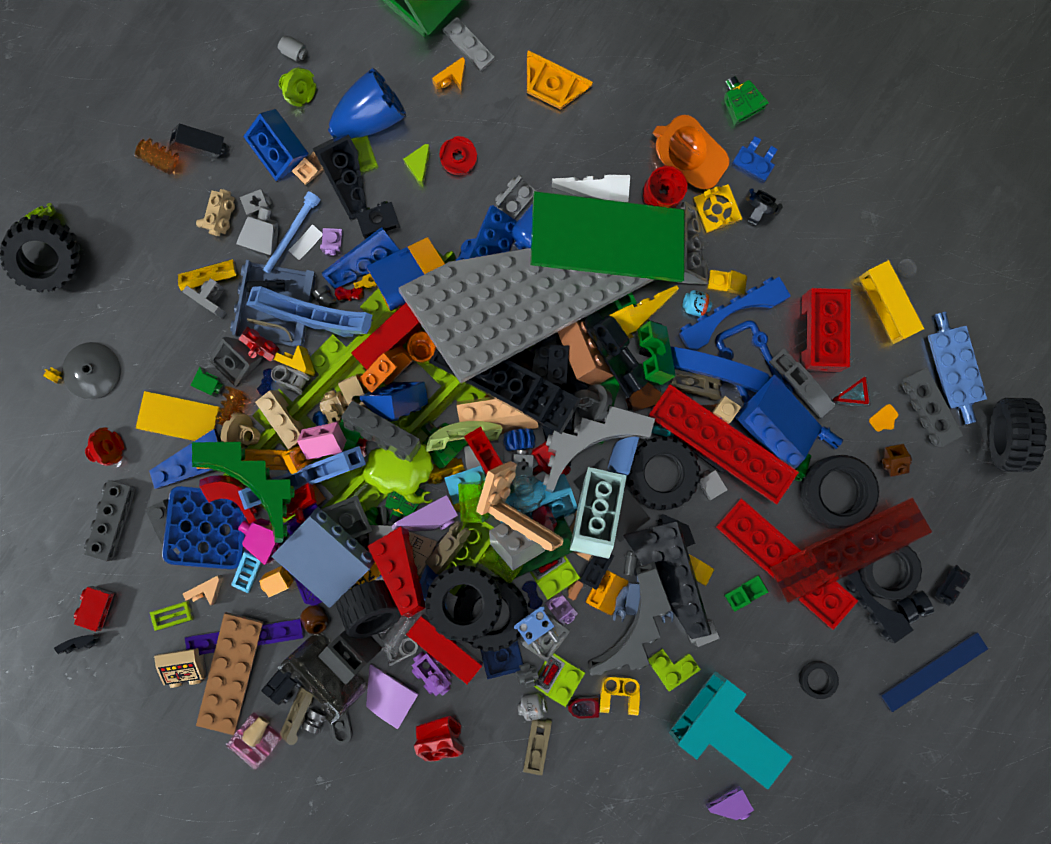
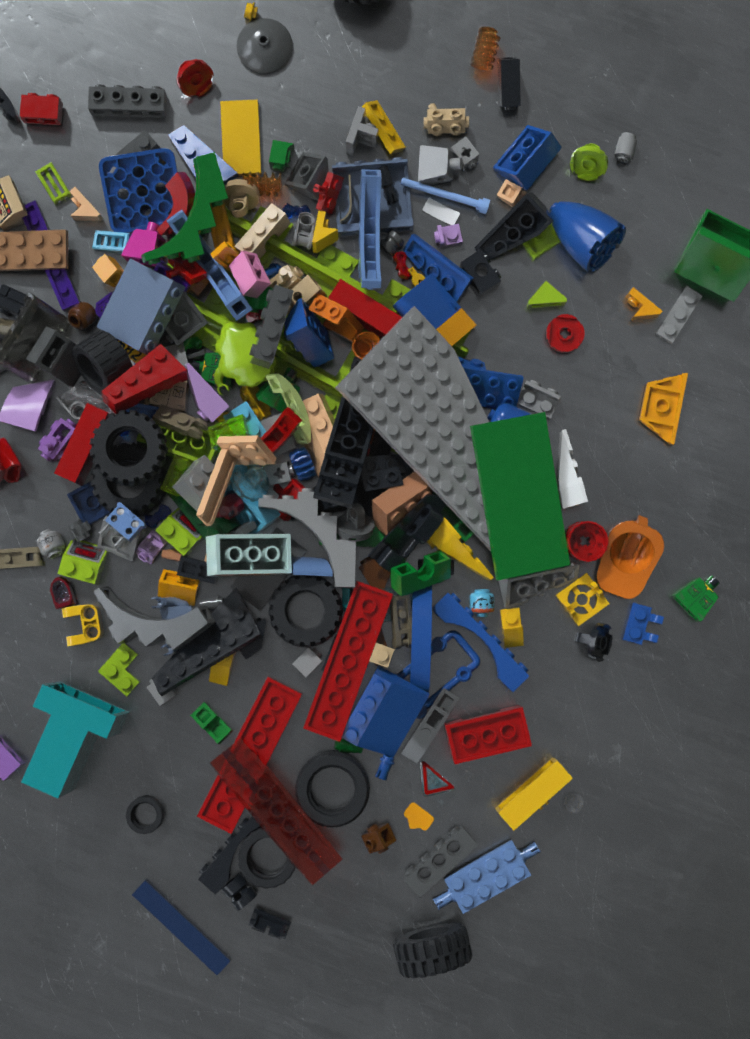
camera: 80 degrees right, 0 degrees up
none -> dark grey tile [230,521,257,534]

